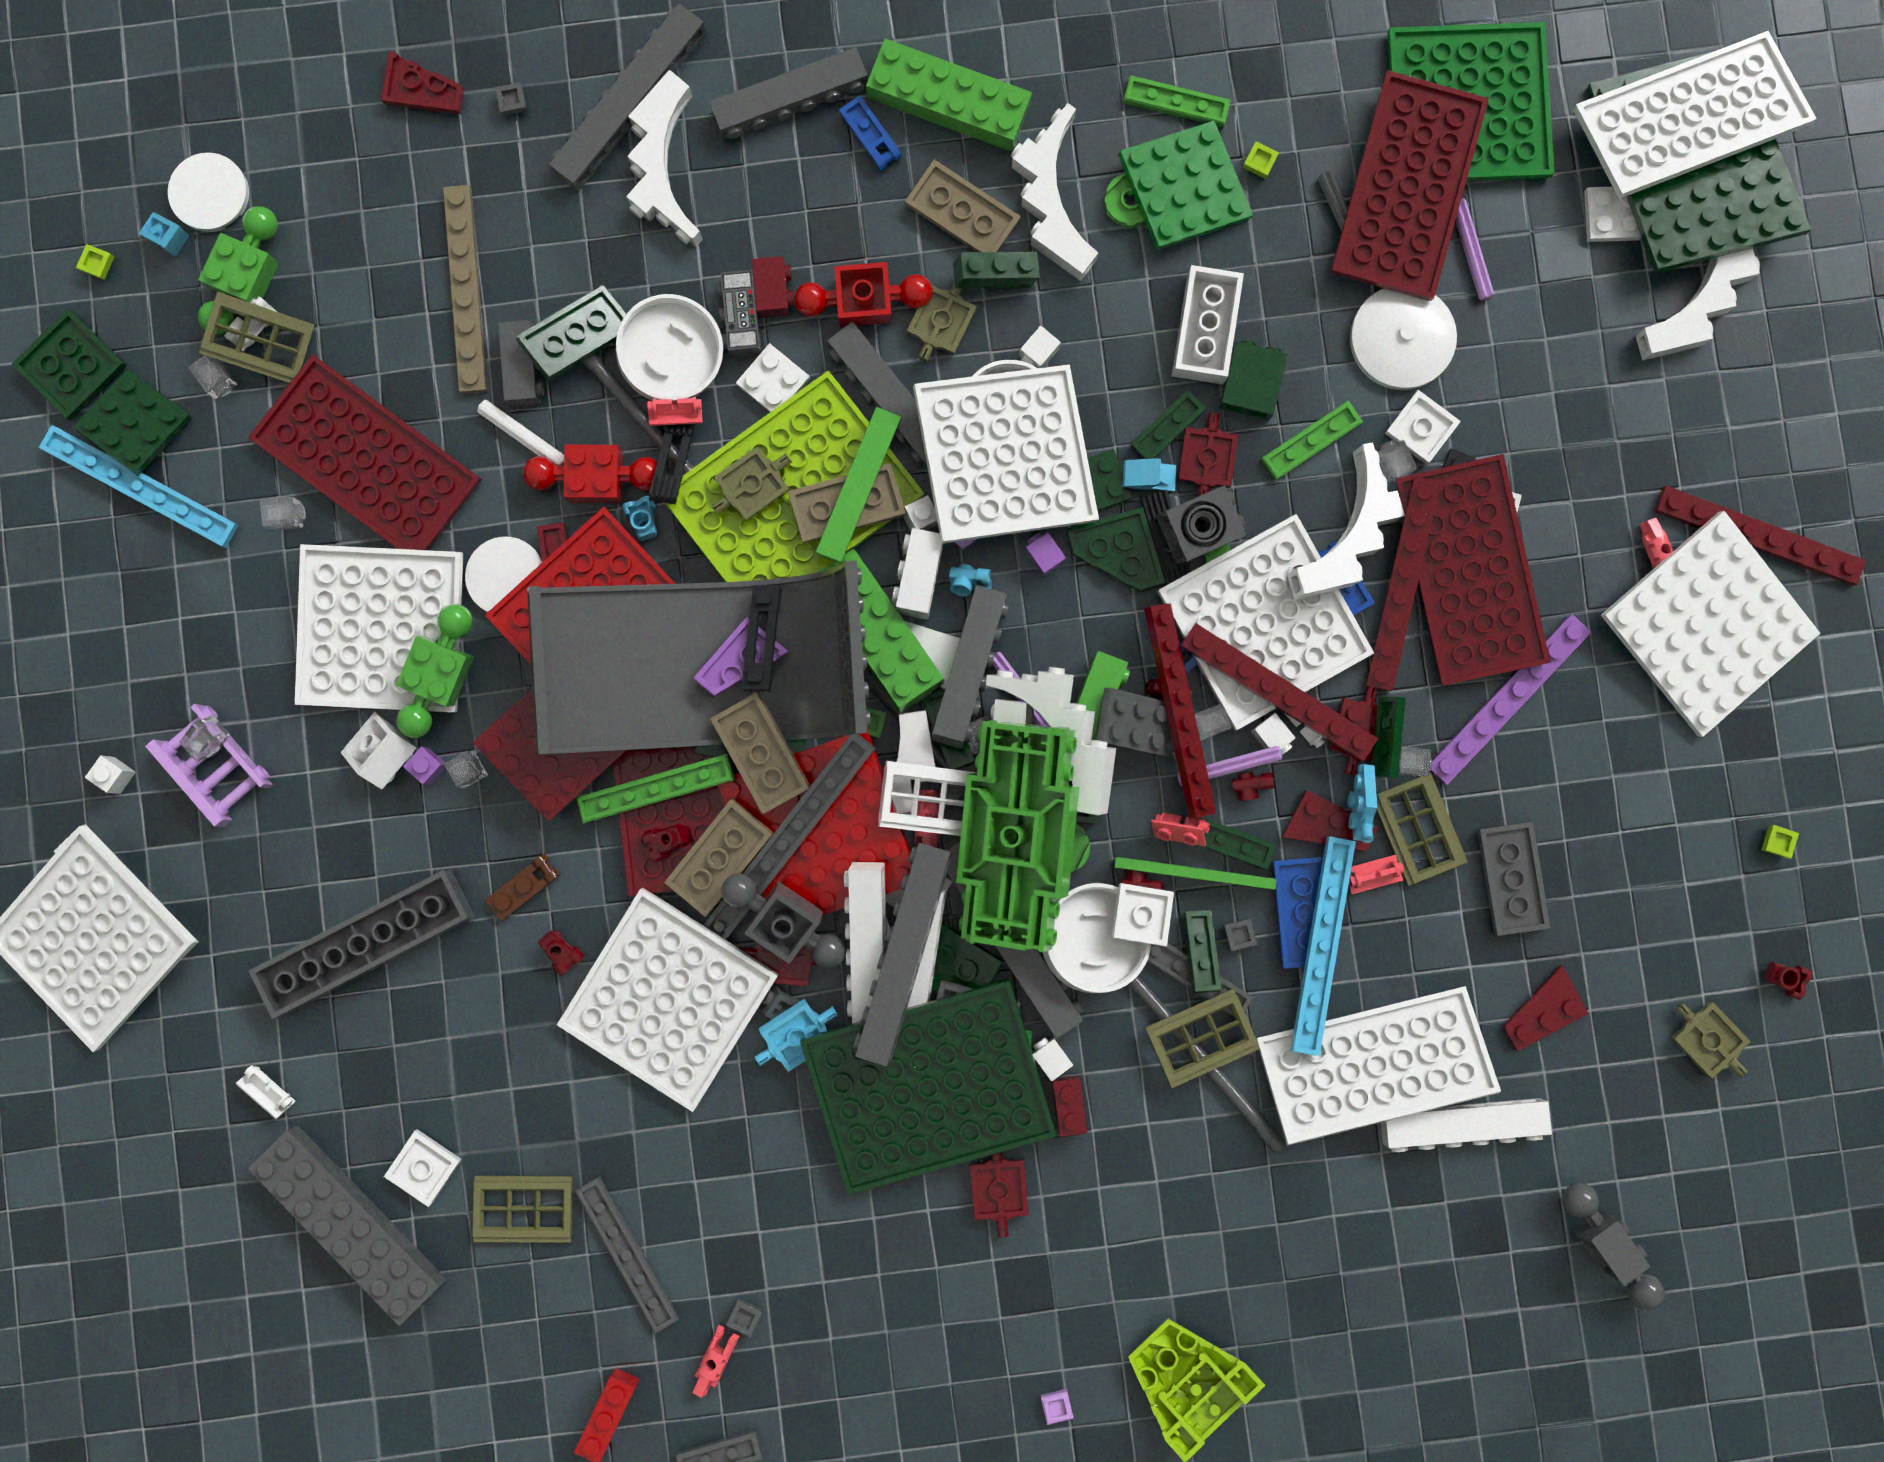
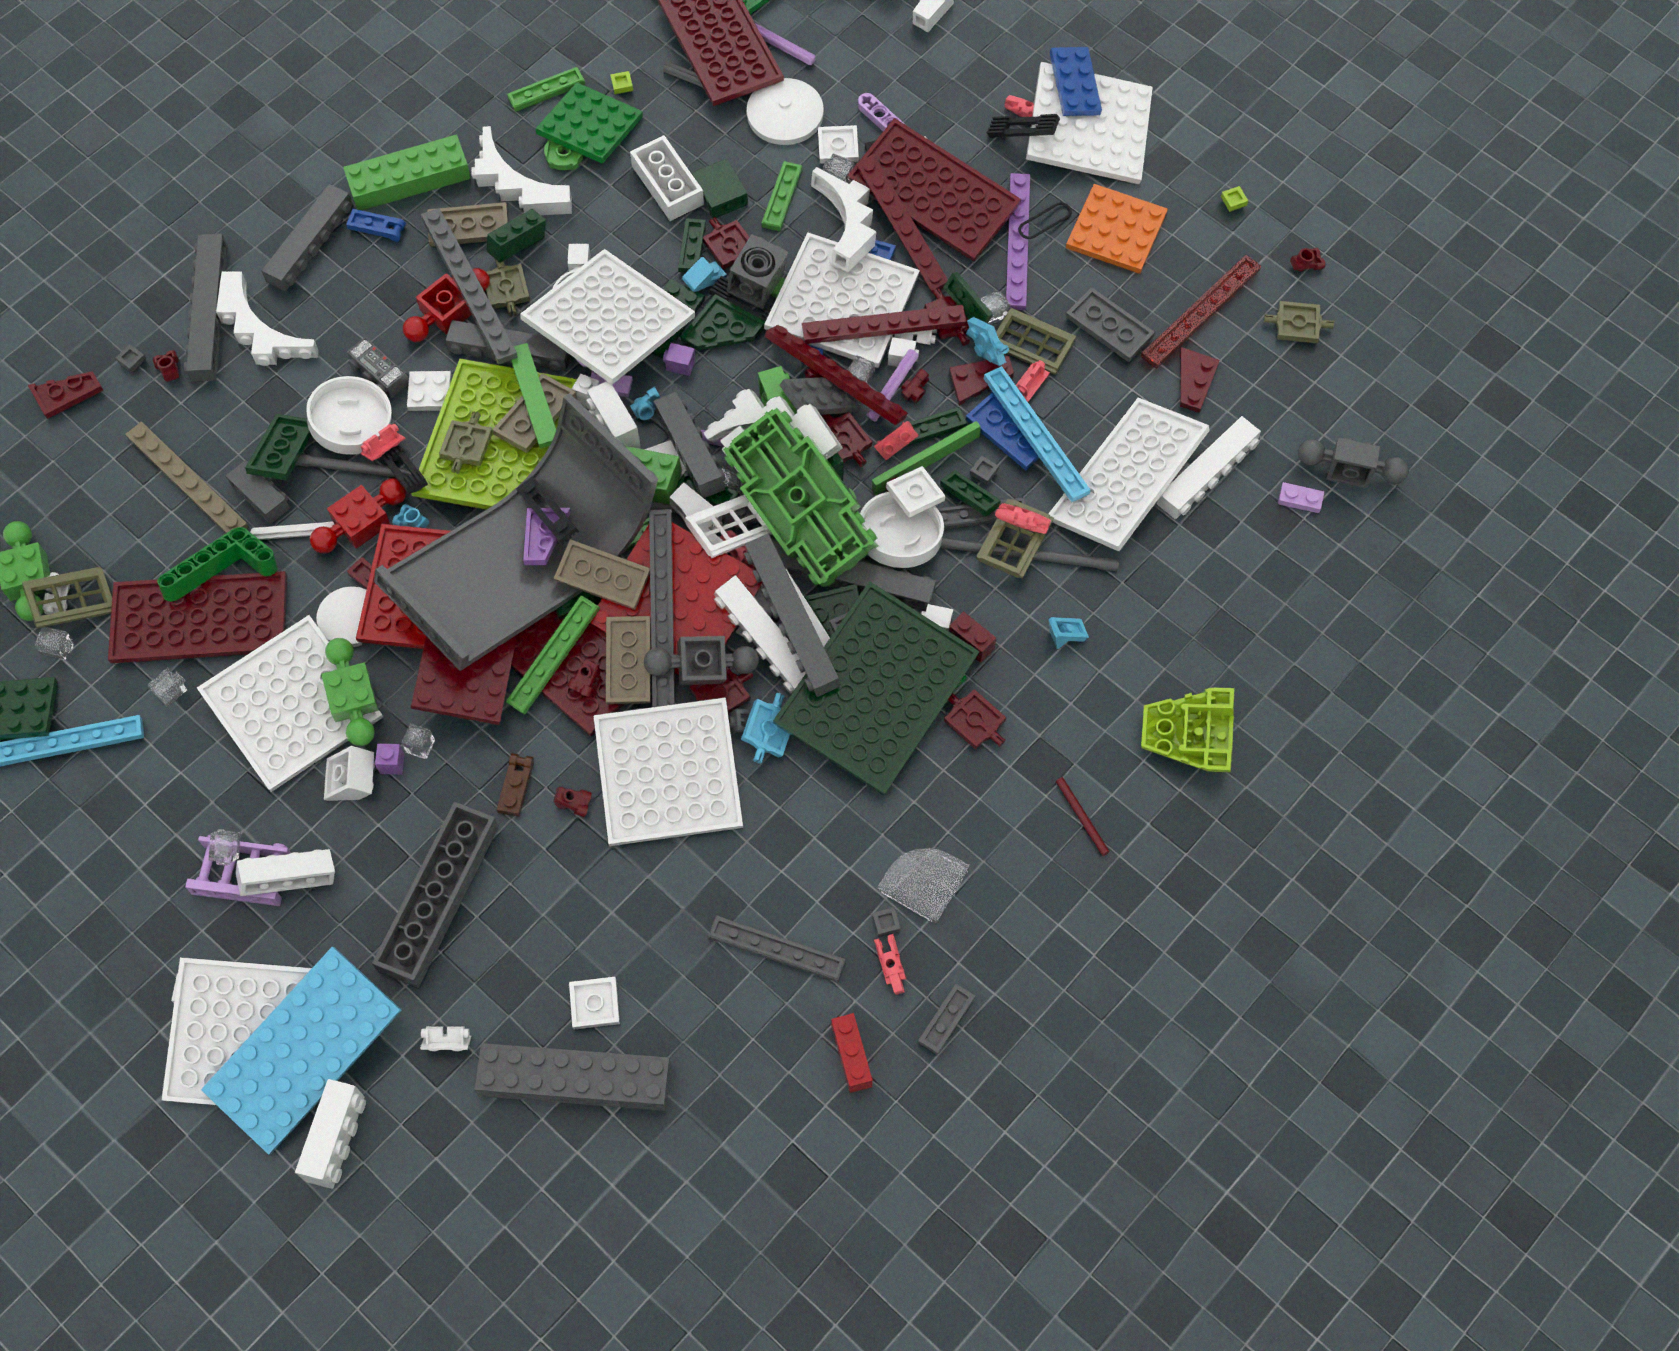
camera: 40 degrees left, 20 degrees down
white brick [85,755,136,794] -> none
olive piece [473,1175,573,1243] -> none
dark red brick [752,256,794,318] -> none
lavender tile [1040,1389,1074,1425] -> none
dark red plate [1654,485,1866,586] -> none
none -> dark red plate [153,350,179,382]
none -> green beam [157,527,278,602]
none -> medium azure plate [201,947,402,1155]
none -> white brick [236,849,335,896]
none -> white brick [295,1079,366,1189]
none -> dark grey plate [421,208,517,365]
none -> dark red plate [821,412,872,467]
none -> lavender beam [858,93,904,131]
none -> clear plate [877,848,970,924]
none -> black container [986,114,1060,138]
none -> coral hinge [995,503,1051,534]
none -> black piece [1018,202,1072,239]
none -> medium azure slope [1049,617,1089,649]
none -> blue plate [1050,47,1102,116]
none -> dark red bar [1056,777,1110,856]
none -> orange plate [1066,184,1168,274]
none -> clear red plate [1141,255,1261,369]
none -> lavender plate [1278,482,1324,513]

